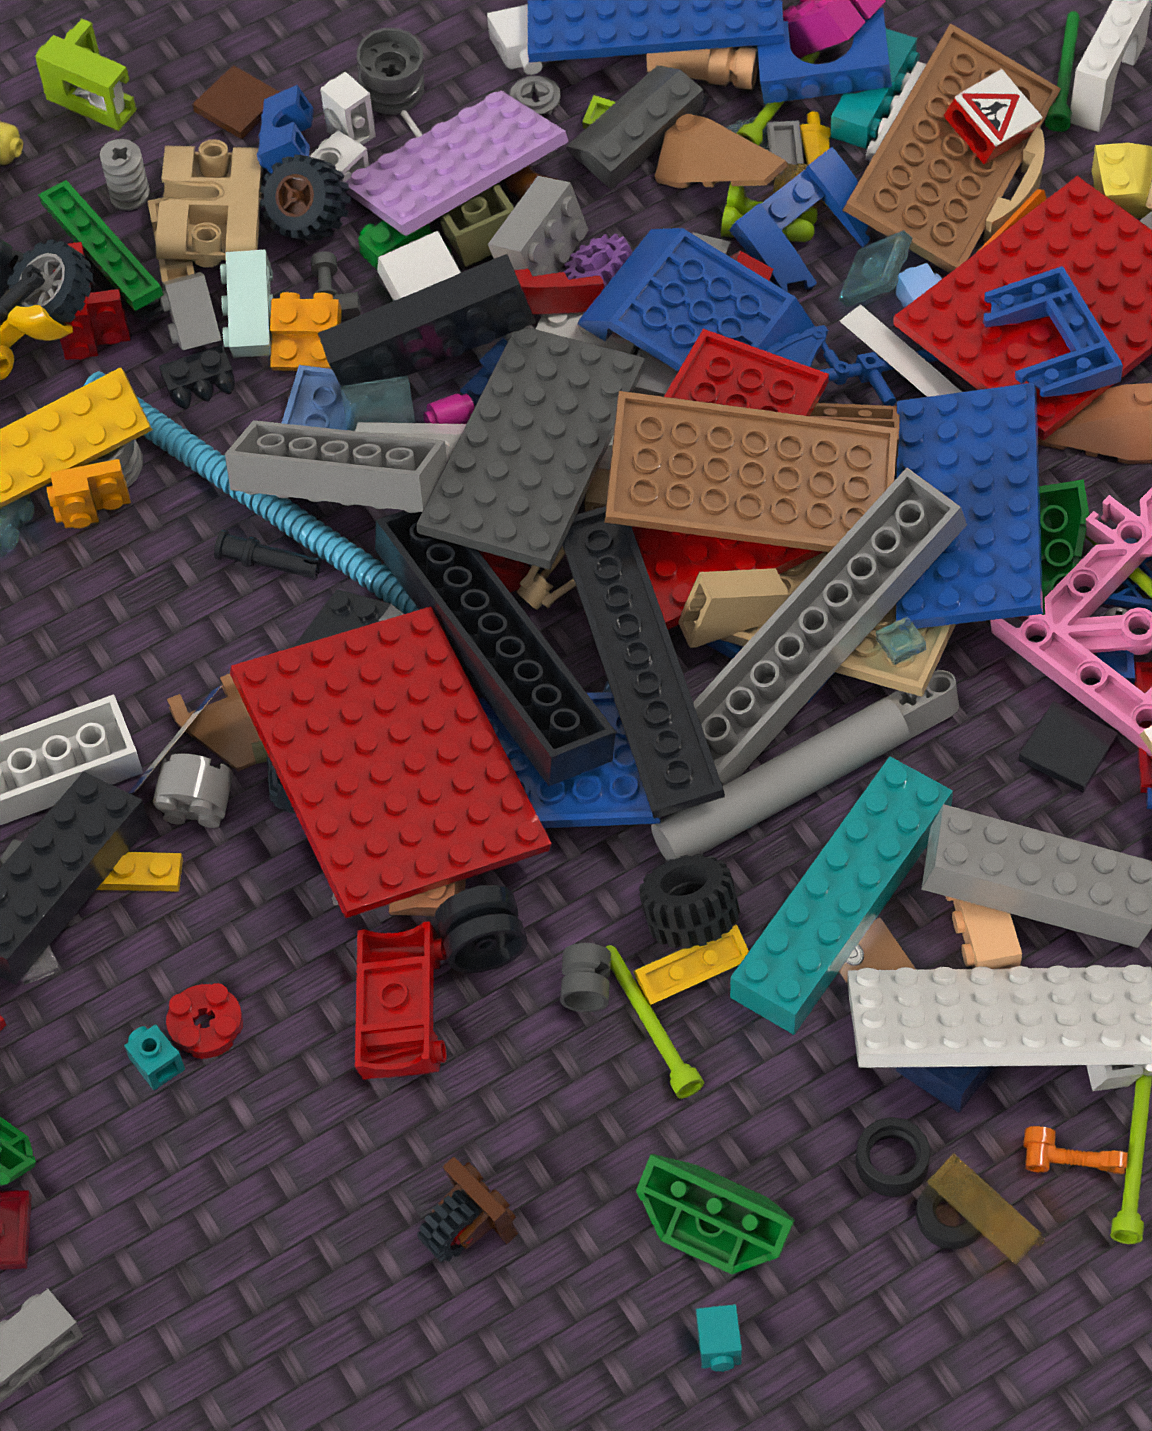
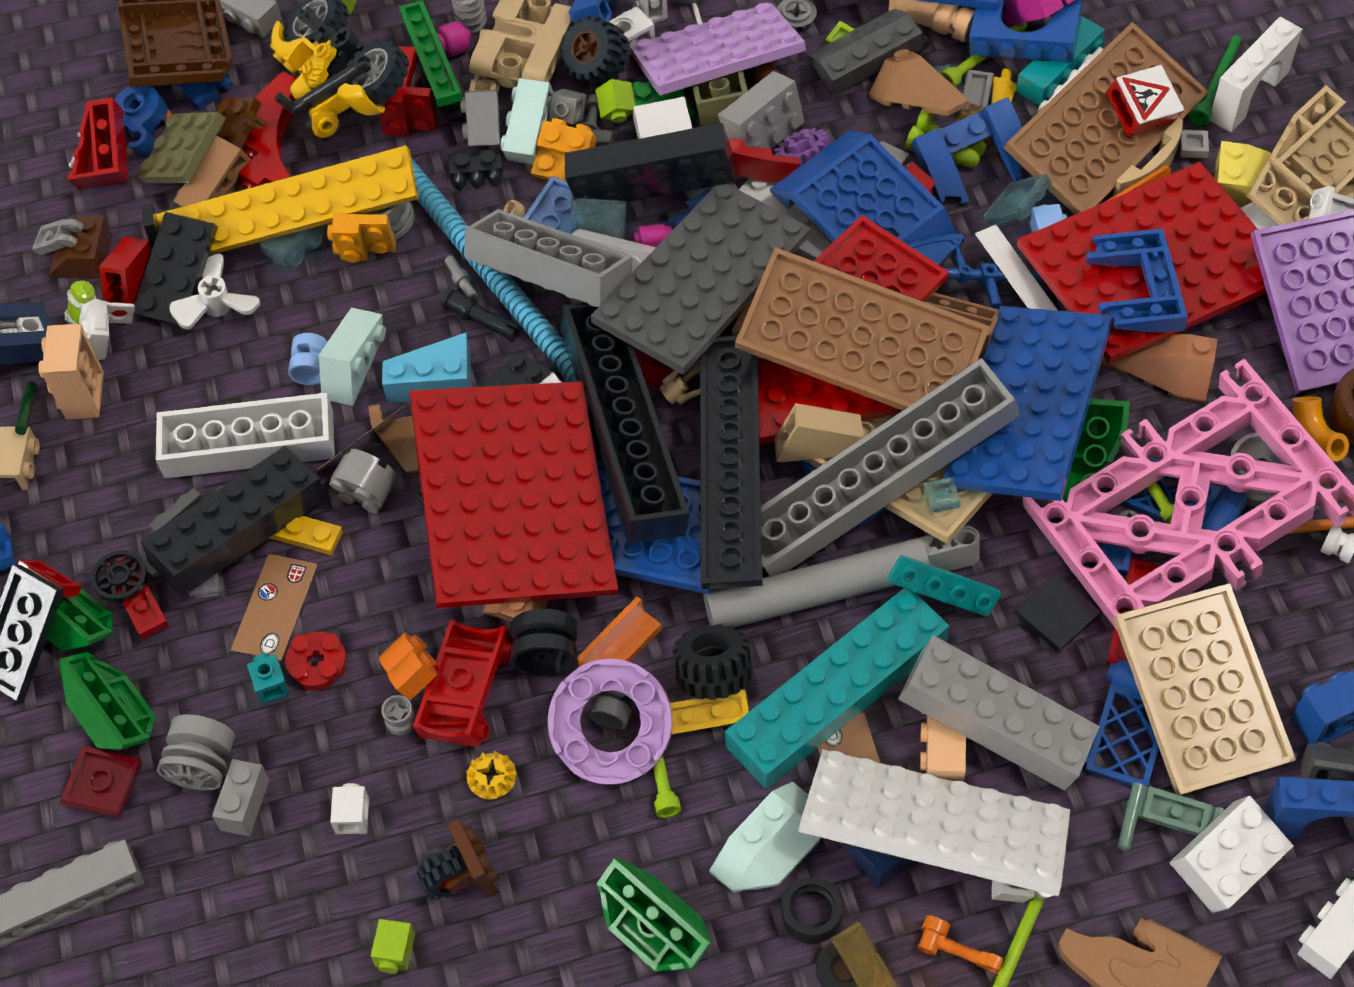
camera: 15 degrees right, 0 degrees up
none -> light grey wheel [156,714,235,791]
none -> light grey brick [212,759,269,837]
none -> medium nougat sticker [231,554,318,661]
none -> light blue wheel [288,333,328,385]
none -> light aqua wedge [319,308,386,406]
none -> white brick [330,783,369,834]
none -> lime brick [370,919,415,974]
none -> orange brick [379,632,437,700]
none -> light grey wheel [381,695,416,736]
none -> medium azure wedge [382,333,471,403]
none -> dark pink head [435,21,471,58]
none -> light grey bar [445,255,478,299]
none -> yellow gear [466,751,516,799]
none -> tan hinge [503,199,525,218]
none -> light grey brick [548,89,587,124]
none -> lavender plate [548,659,673,784]
none -> orange panel [577,597,662,667]
none -> lime brick [595,79,636,123]
none -> light aqua wedge [709,782,820,893]
none -> teal bracket [887,555,1001,616]
none -> light grey plate [1180,130,1209,158]

